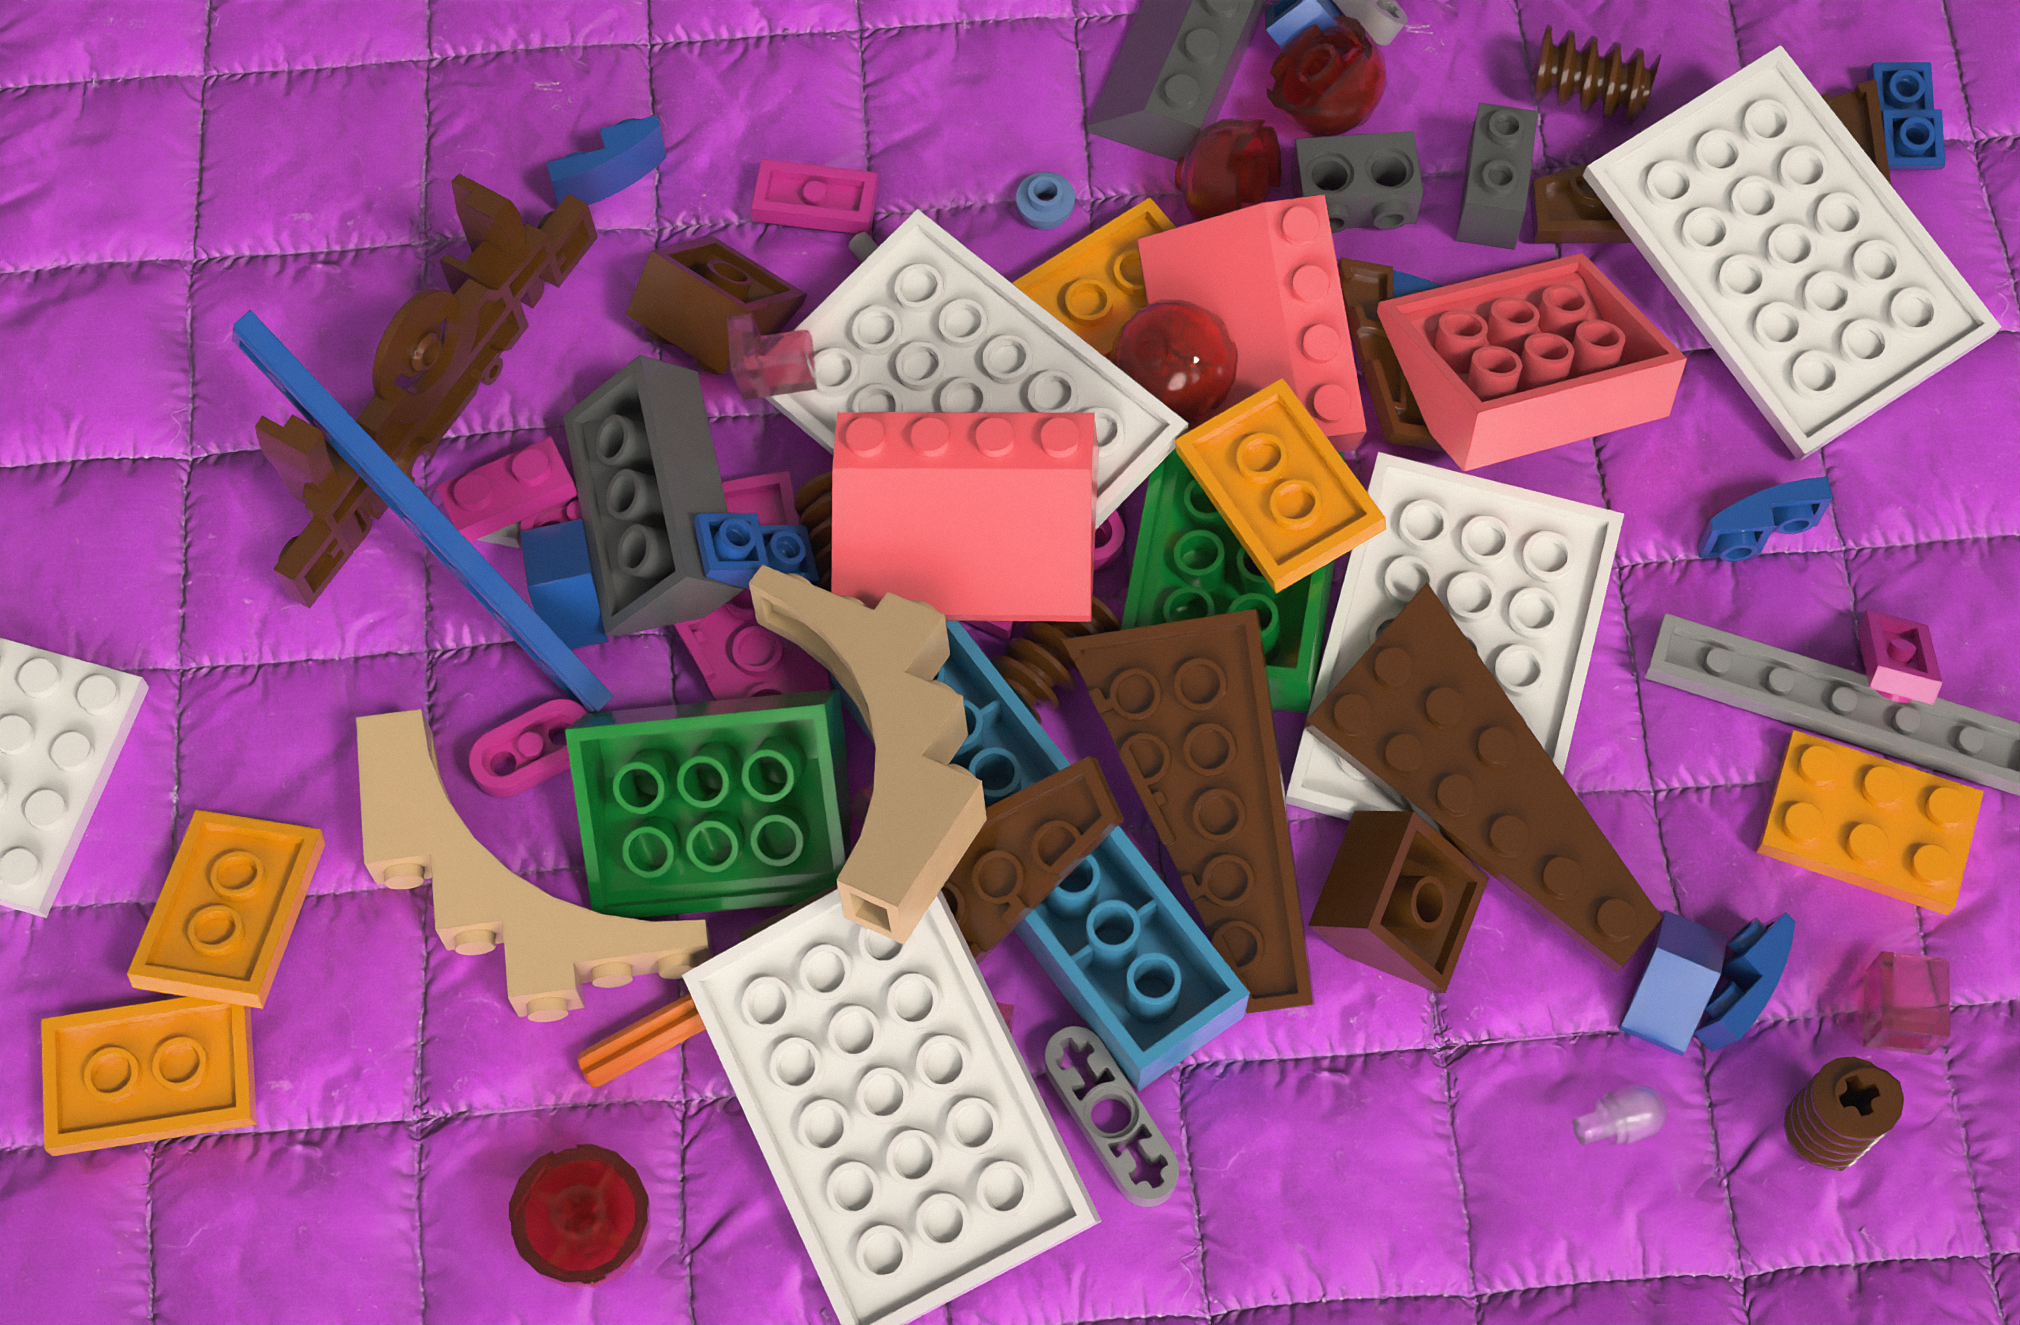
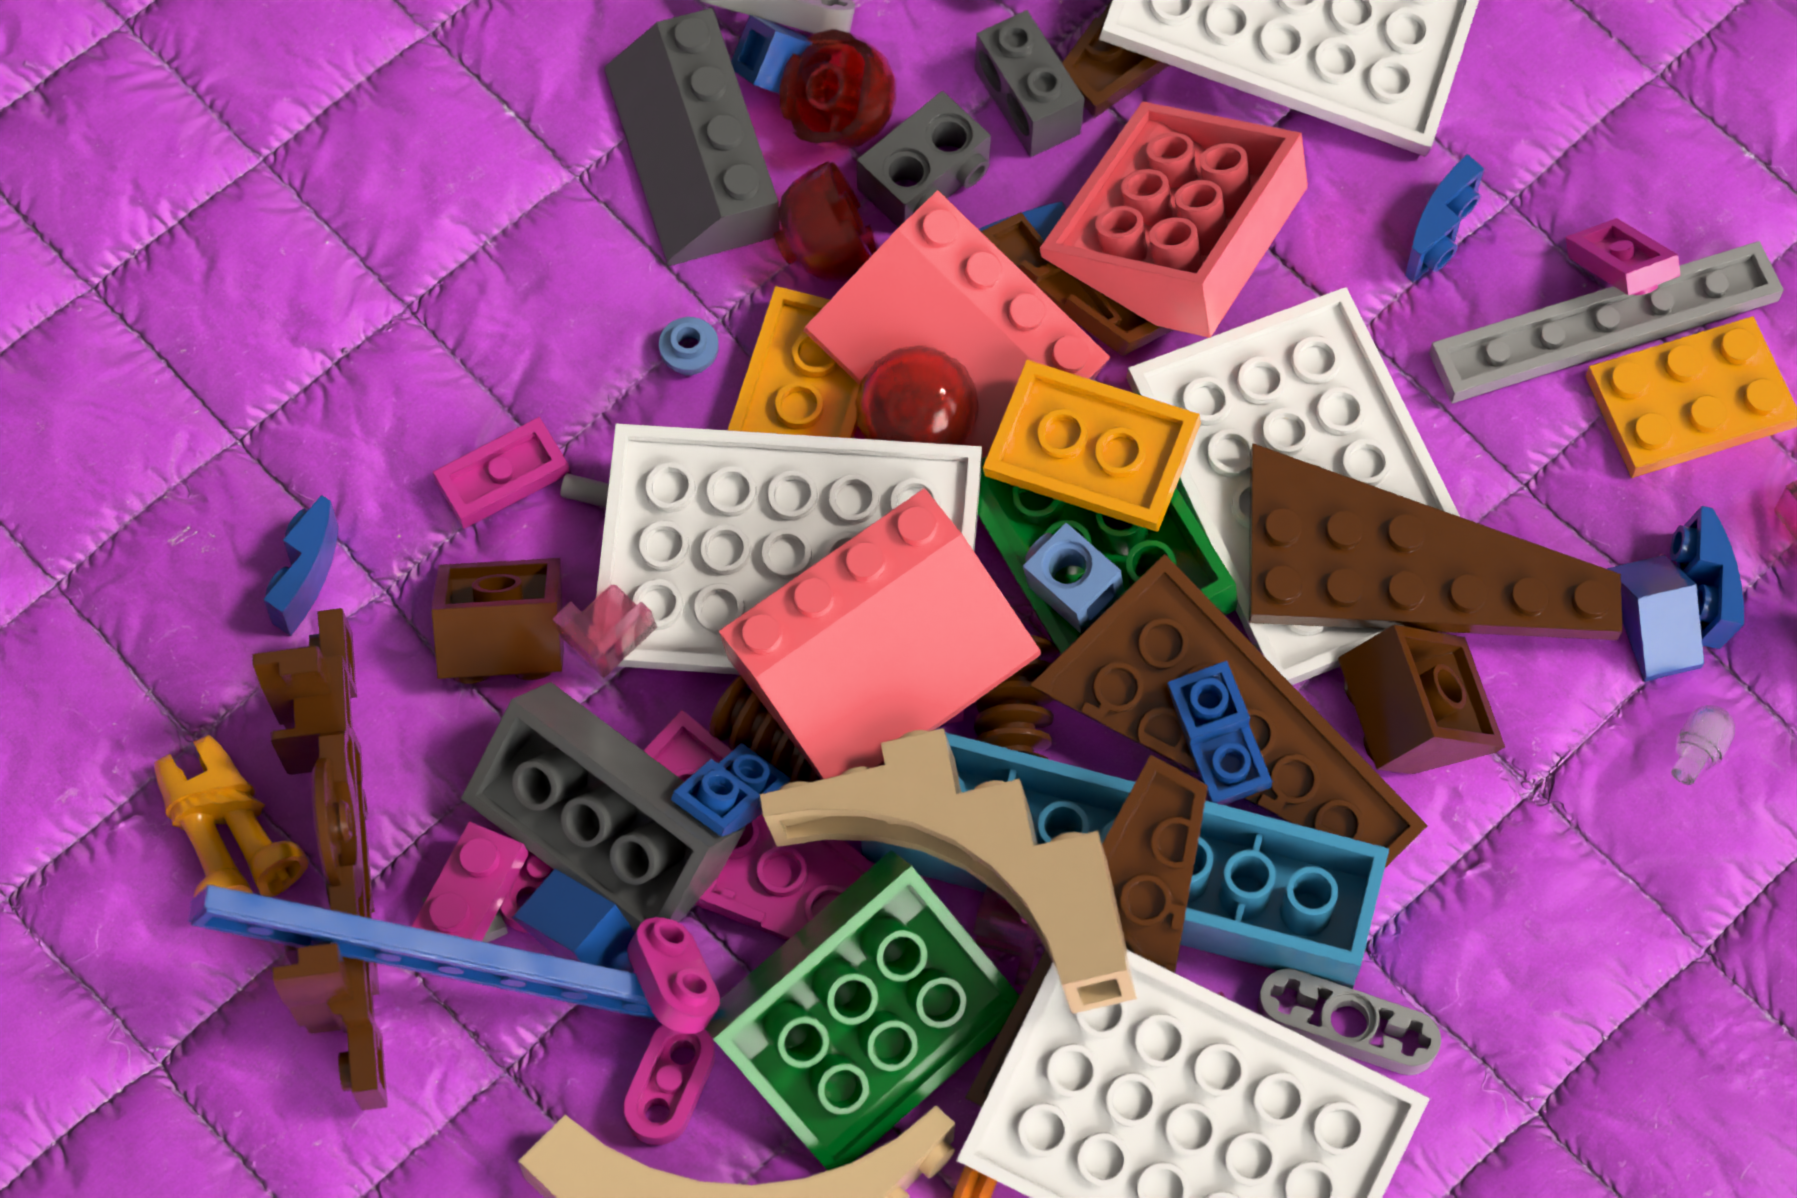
camera: 40 degrees left, 0 degrees up
none -> light orange piece [154,734,309,898]
none -> dark pink plate [627,917,720,1034]
none -> medium blue brick [1023,523,1125,634]
none -> blue slope [1167,661,1272,805]

